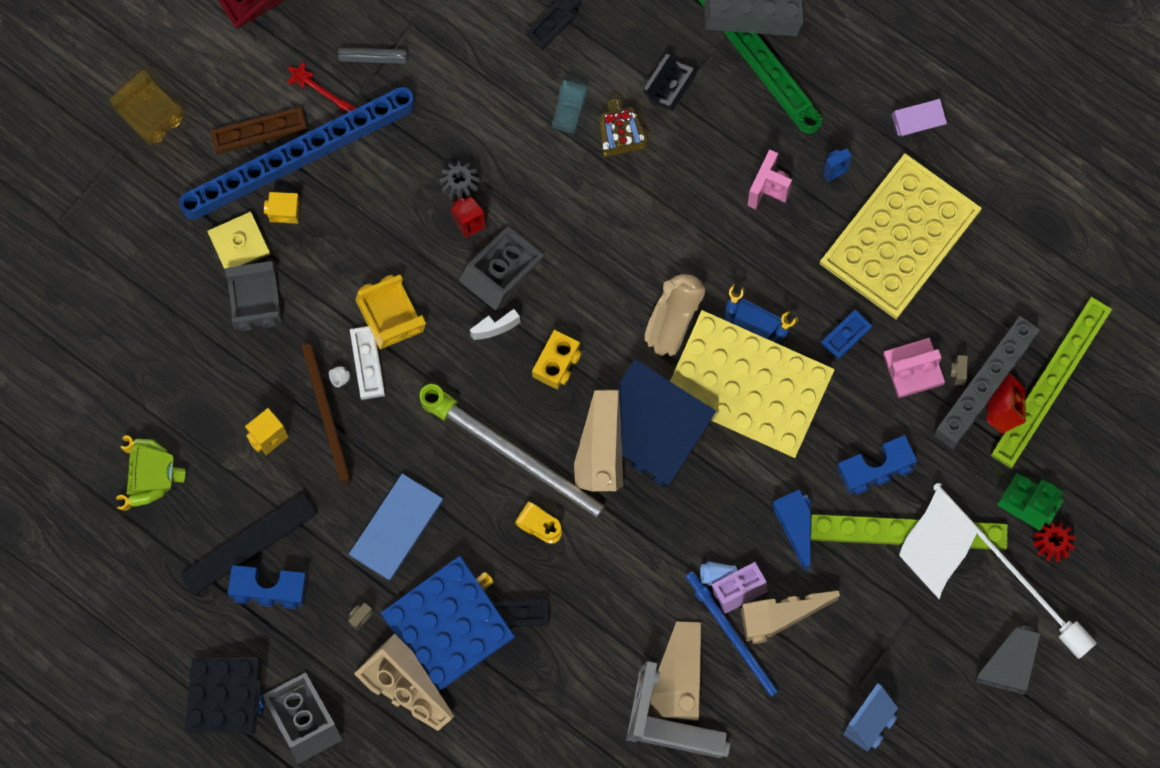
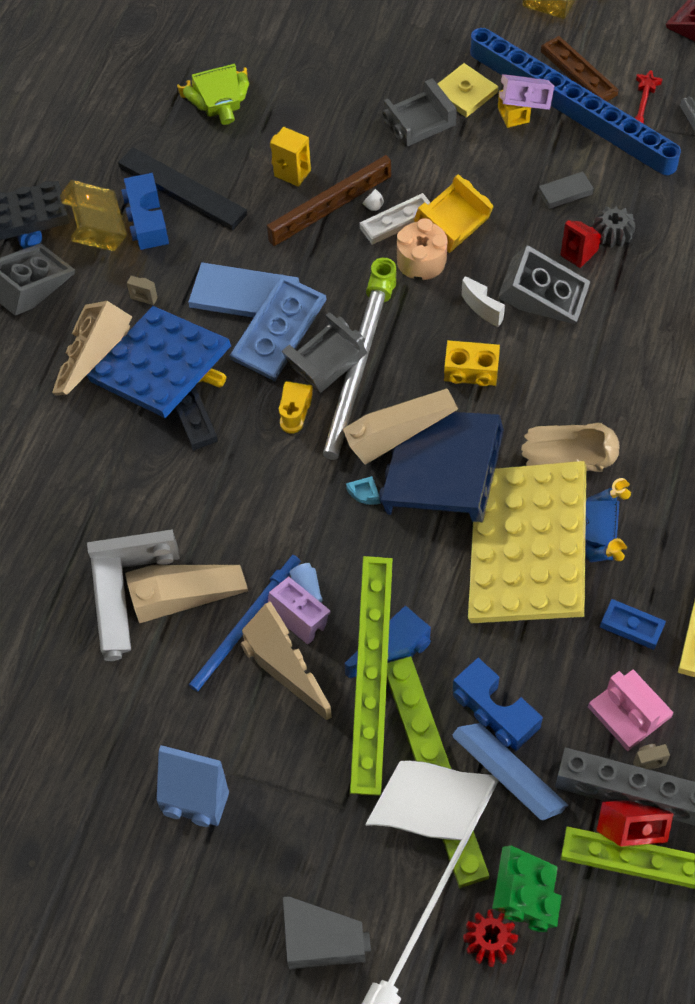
camera: 70 degrees right, 15 degrees down
none -> clear yellow panel [60,180,127,251]
none -> medium blue tile [230,275,327,381]
none -> dark grey panel [282,312,367,393]
none -> medium azure tile [346,476,380,505]
none -> lime plate [350,556,393,796]
none -> light nougat brick [397,218,447,280]
none -> medium blue tile [452,723,568,820]
none -> lavender hinge [499,74,554,110]
none -> dark grey tile [538,172,594,209]

